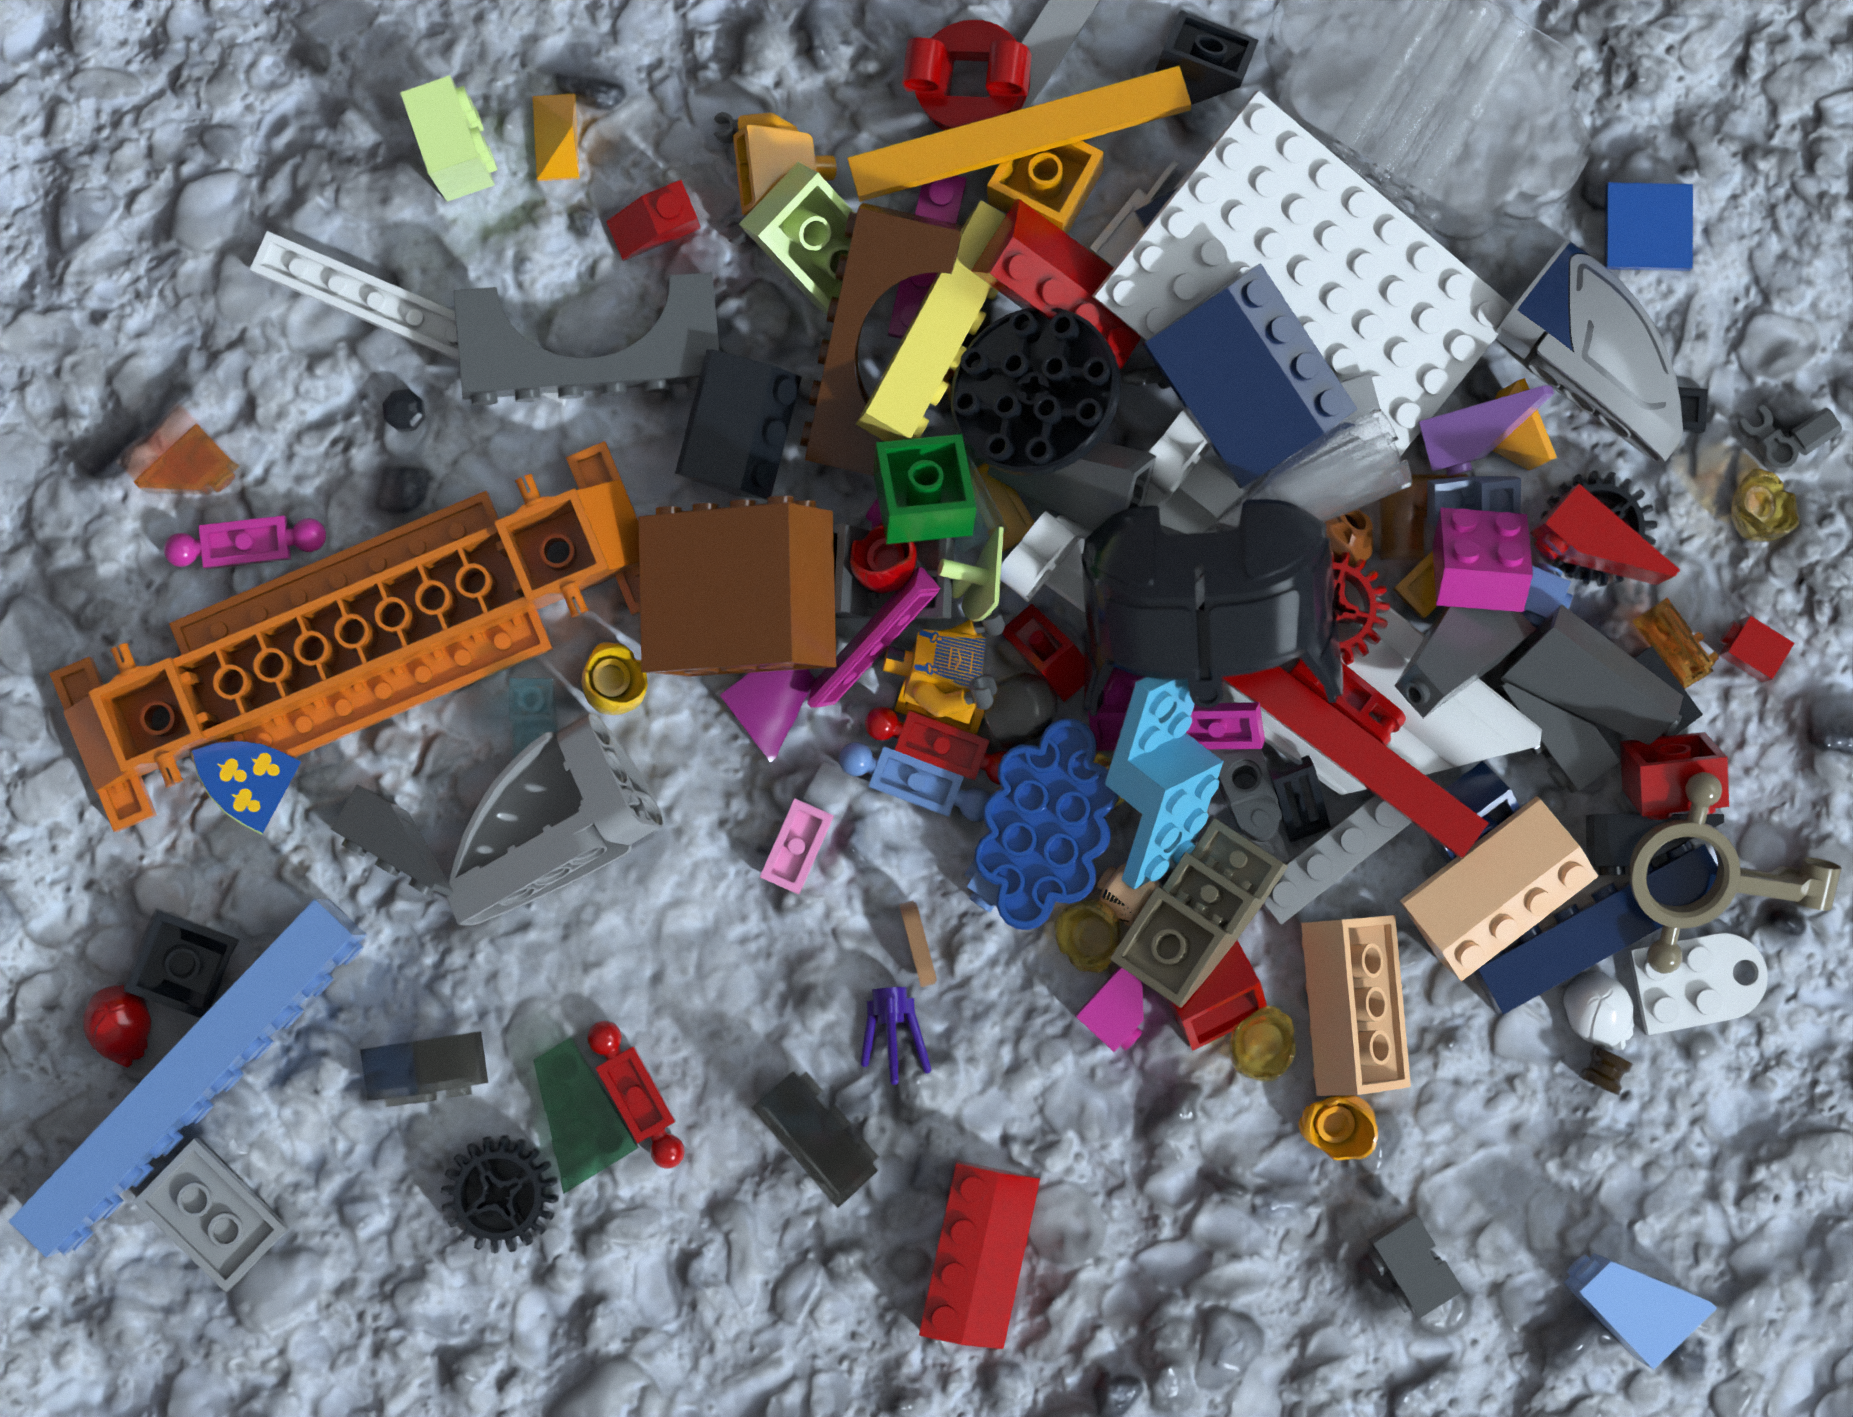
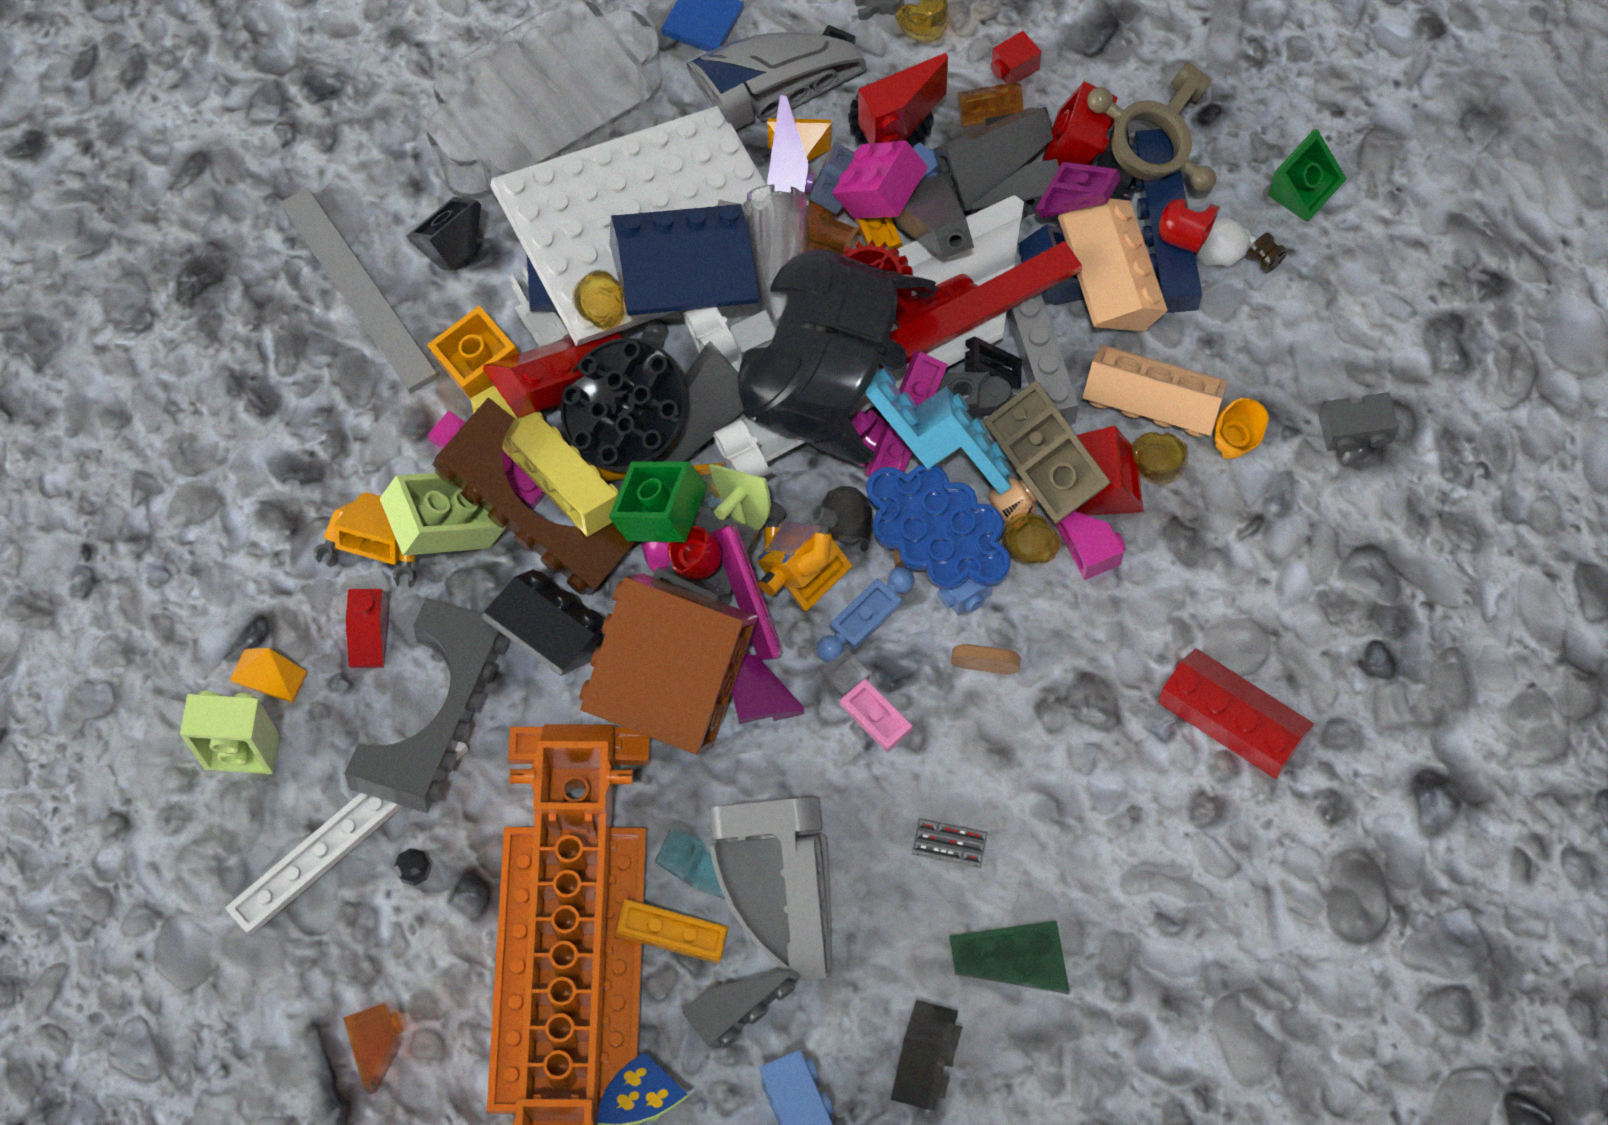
camera: 65 degrees left, 20 degrees down
dark pink plate [164,516,326,569] -> none
black gear [441,1135,559,1253] -> none
yellow hair [581,642,648,715] -> none
red plate [587,1020,685,1169] -> none
clear smoke slope [751,1070,880,1208] -> none
light orange tile [847,66,1191,202] -> none
dark purple plant [860,987,931,1085] -> none
red plate [865,706,1007,785] -> none
red piece [902,20,1032,131] -> none
red slope [1001,603,1085,702] -> none
light blue slope [1563,1253,1717,1370] -> none
white plate [1628,933,1768,1035] -> none
none -> clear yellow hair [572,270,624,330]
none -> light orange tile [614,899,728,964]
none -> tile [912,818,988,869]
none -> magenta wing [1035,162,1121,218]
none -> red helmet [1159,198,1220,254]
none -> green slope [1268,129,1347,221]

